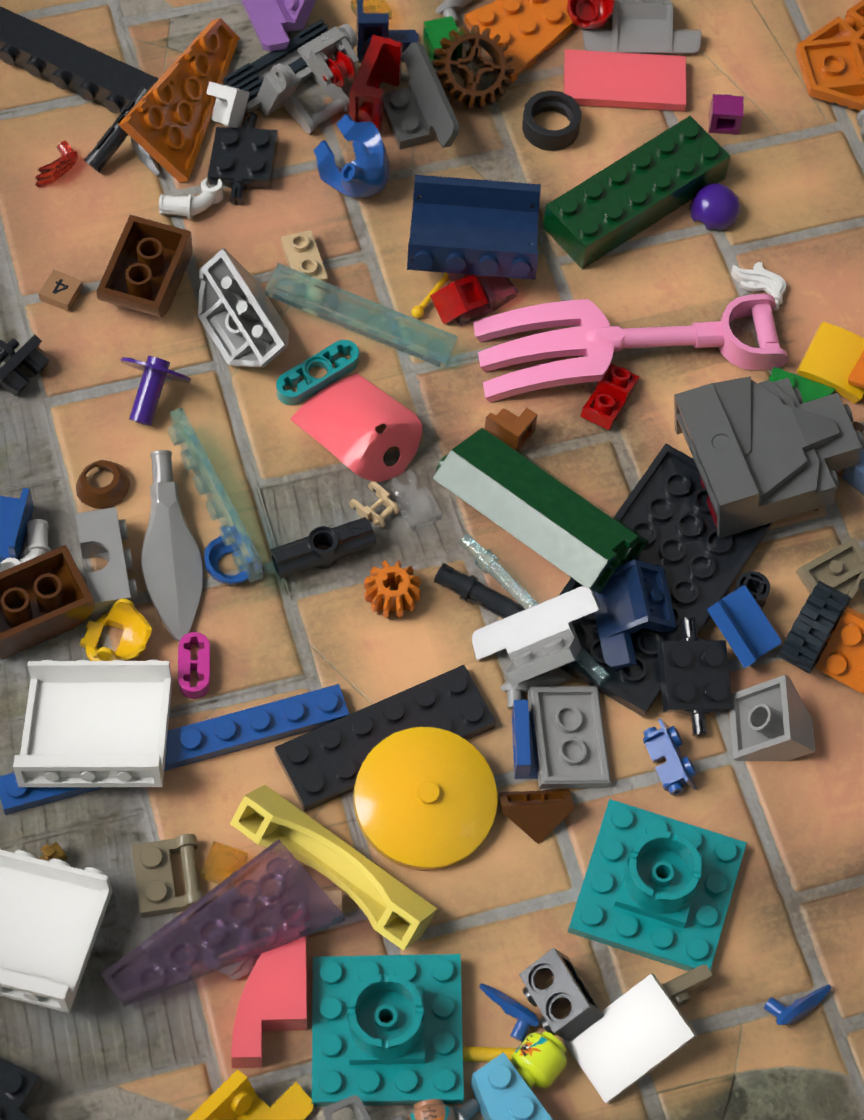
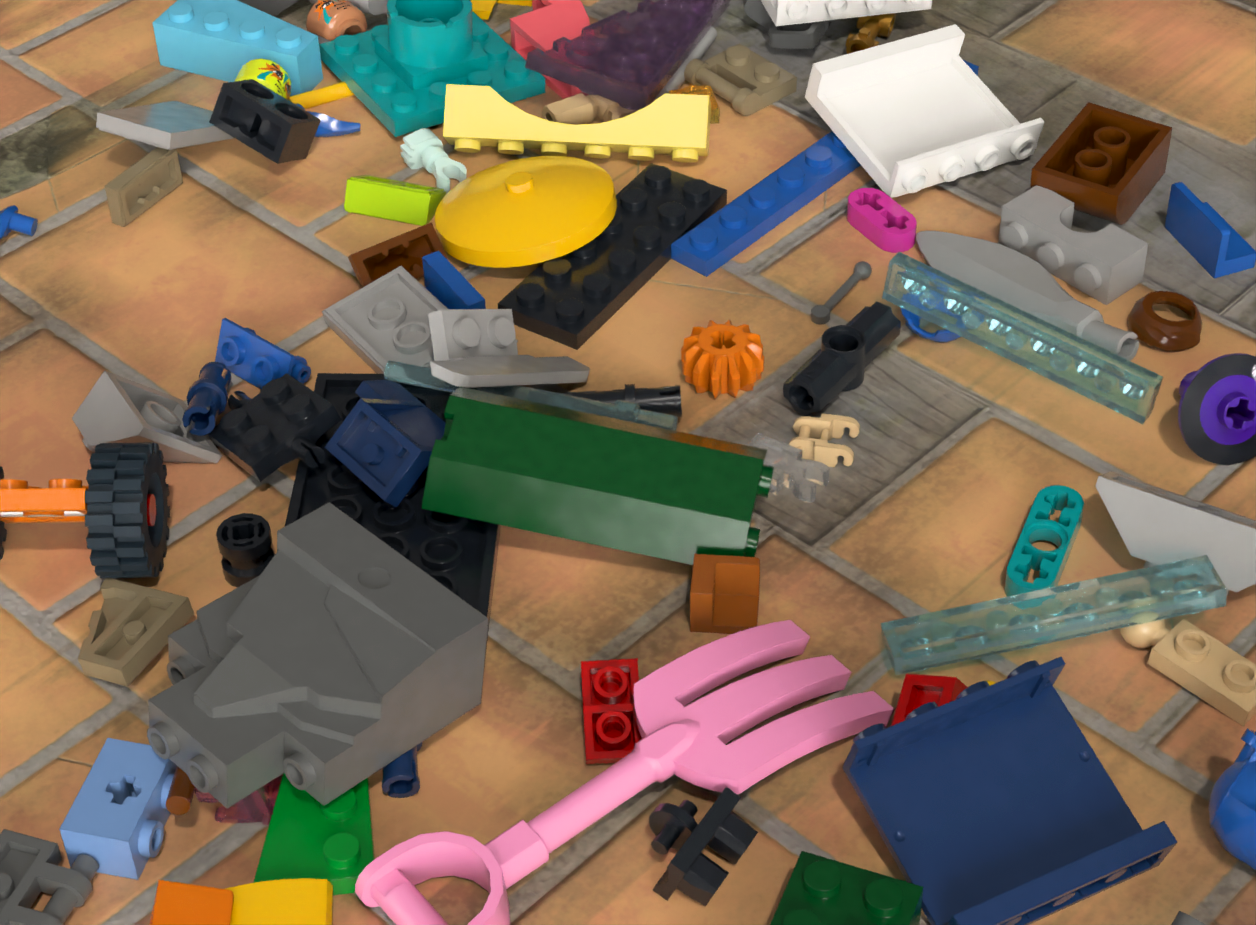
camera: 155 degrees right, 20 degrees down
white piece [0,519,52,570] -> none
yellow helmet [79,598,152,661] -> none
coral piece [290,373,422,482] -> none
teal piece [568,799,747,971] -> none
blue panel [707,585,782,668] -> none
none -> dark blue pin [182,362,232,436]
none -> lime slope [344,175,447,226]
none -> light aqua piece [400,128,467,194]
none -> black hips [649,787,758,906]
none -> dark grey hinge [811,261,872,325]

